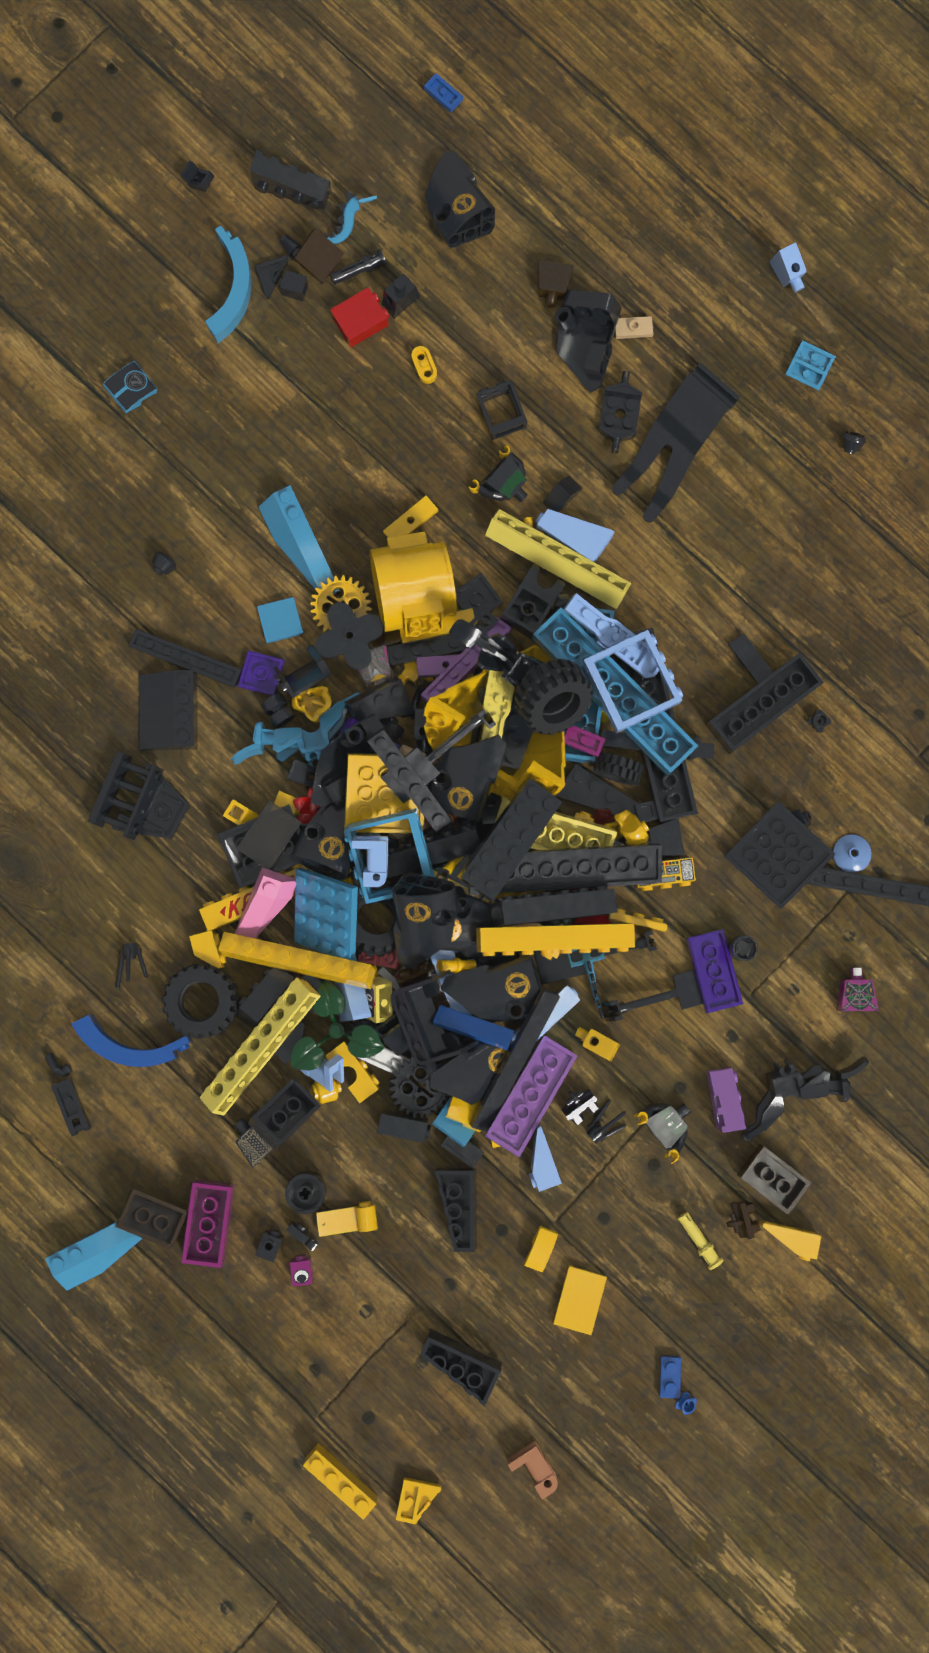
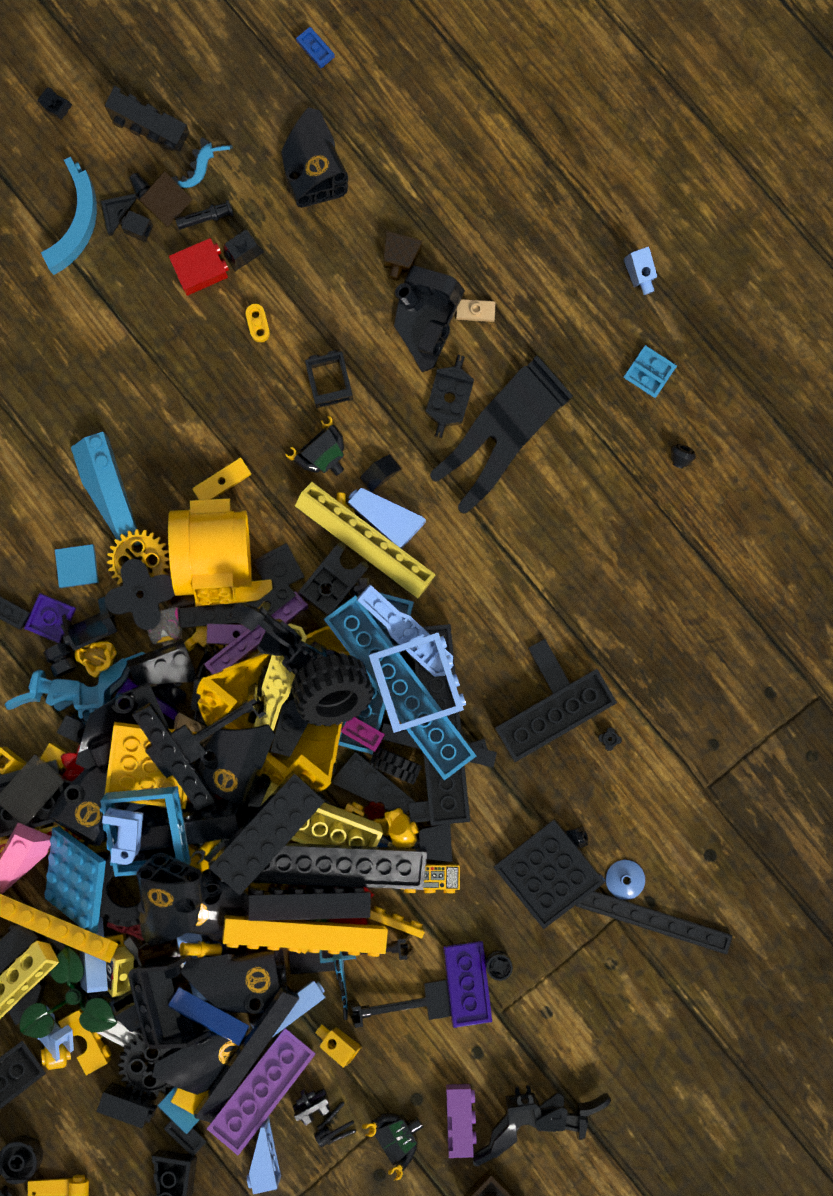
camera: 10 degrees right, 0 degrees up
torso [837,968,878,1011] -> none

